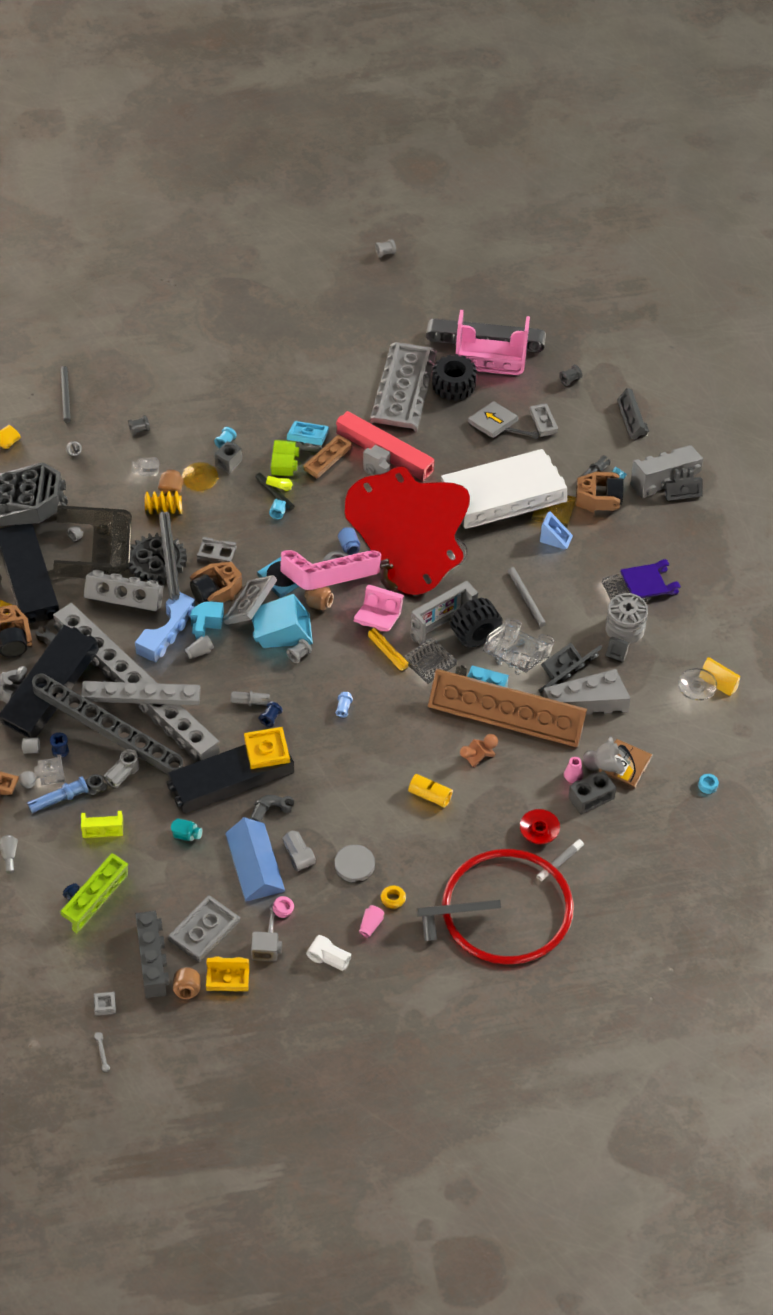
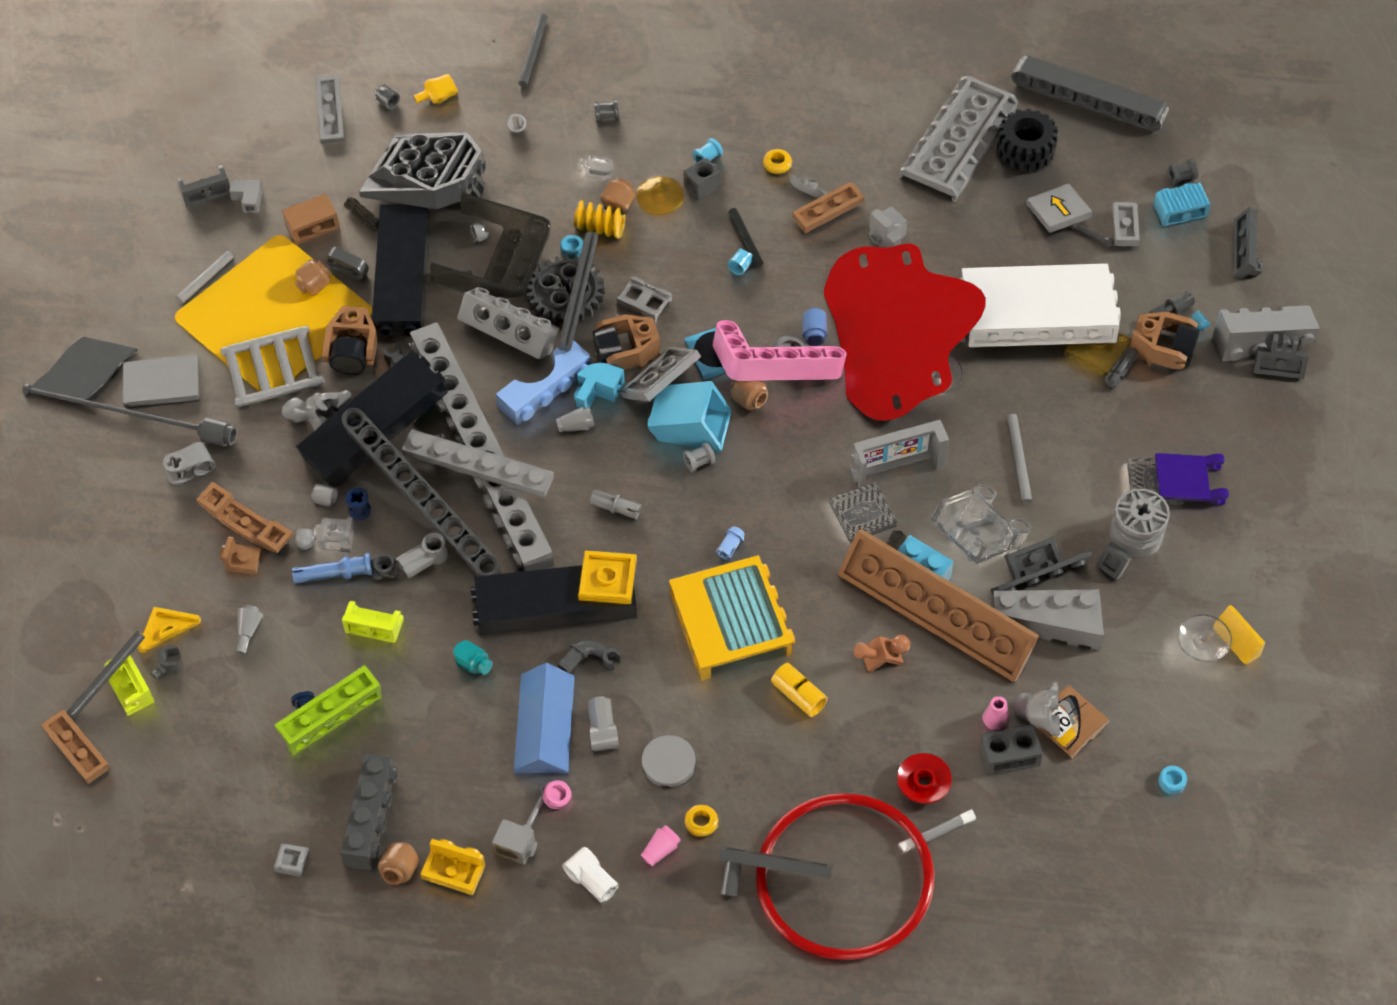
camera: 20 degrees right, 5 degrees up
light grey hinge [95,1032,110,1072] -> none
light grey tile [168,895,240,963] -> none
dark blue bush [258,701,283,727] -> none
neon yellow arm [266,476,293,491] -> none
lime brick [271,440,299,476] -> none
medium azure tile [287,421,329,445] -> none
coral brick [336,411,434,482] -> none
bright pink bracket [353,584,404,632] -> none
yellow axle [368,628,408,671] -> none
dark brown piece [380,558,398,593] -> none
black tyre [450,598,503,647] -> none
bright pink windscreen [456,310,530,375] -> none
light blue slope [540,511,573,550] -> none
none -> medium azure tile [560,235,583,259]
none -> panel [669,555,795,681]
none -> yellow piece [763,149,792,175]
none -> dark grey axle [1104,347,1138,388]
none -> medium azure brick [1153,182,1211,227]

